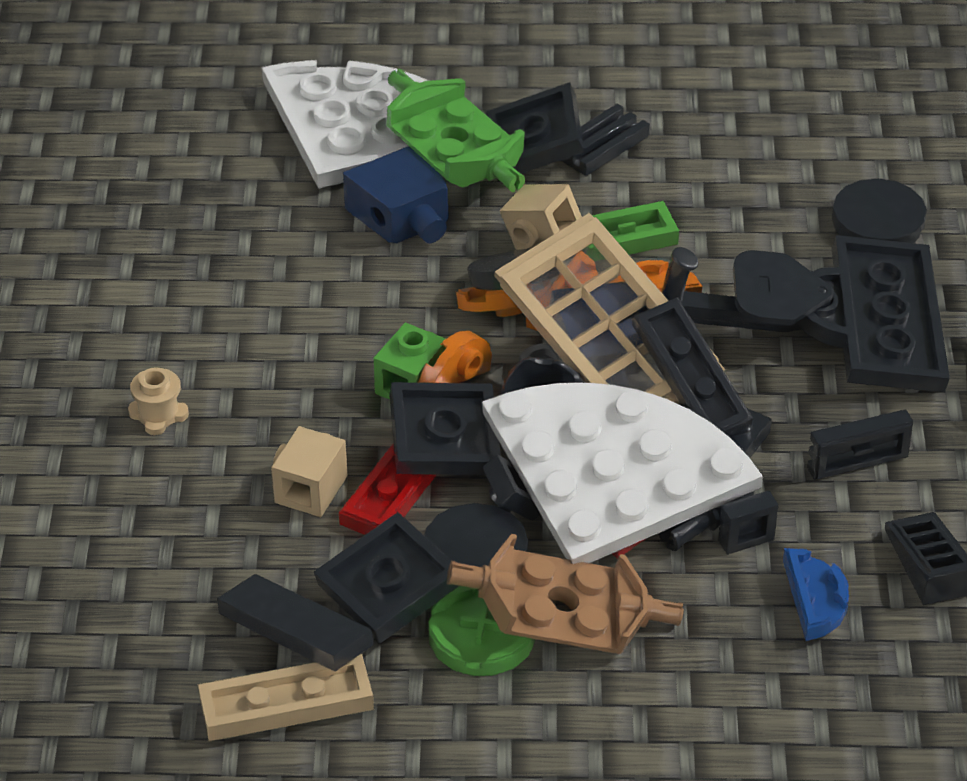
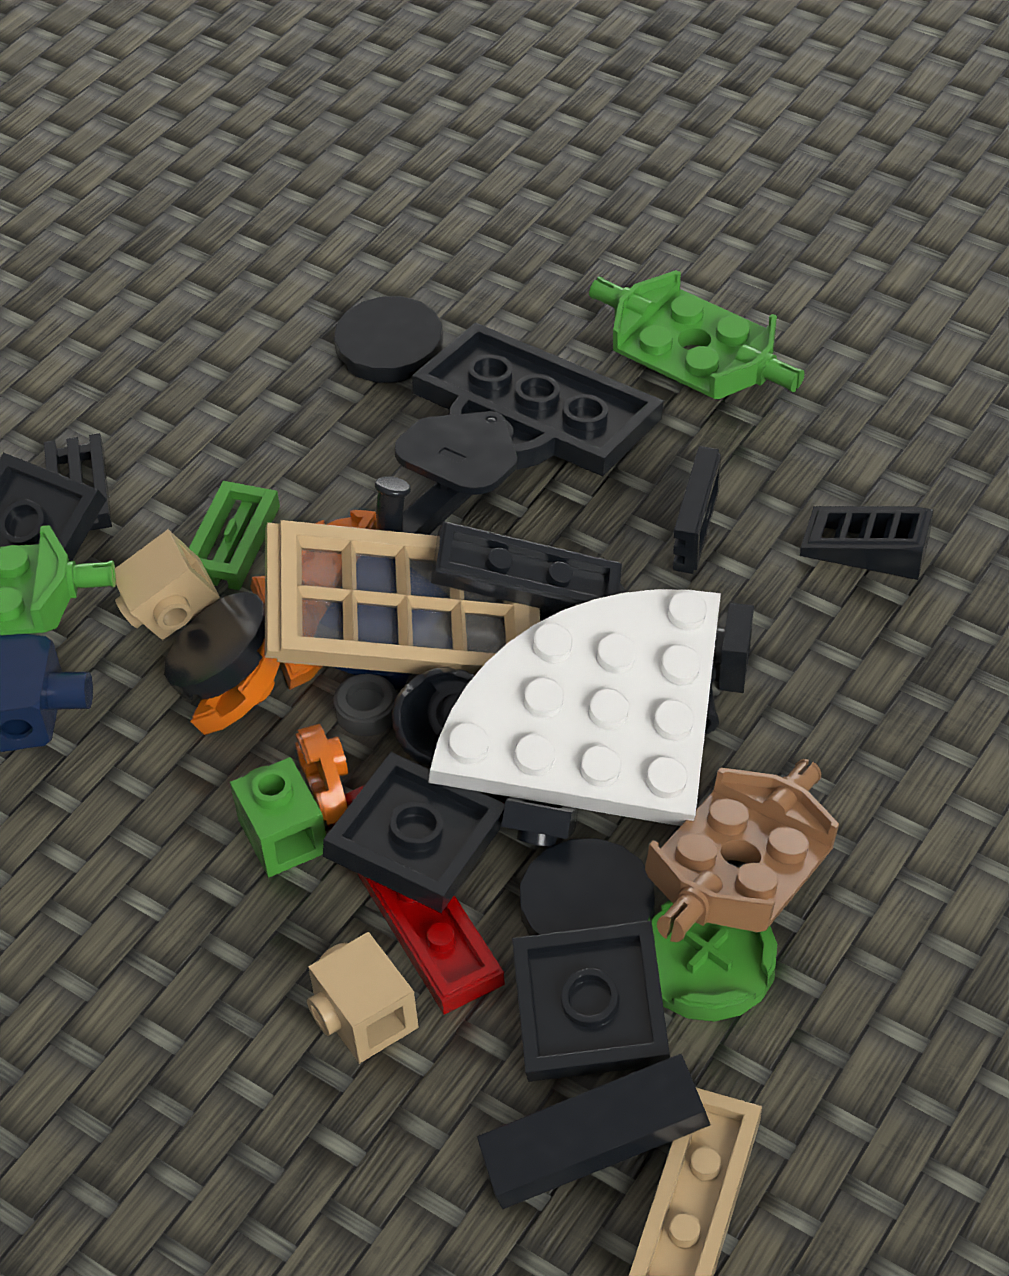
camera: 55 degrees left, 5 degrees up
tan brick [128,368,189,435] -> none
blue plate [783,548,849,641] -> none

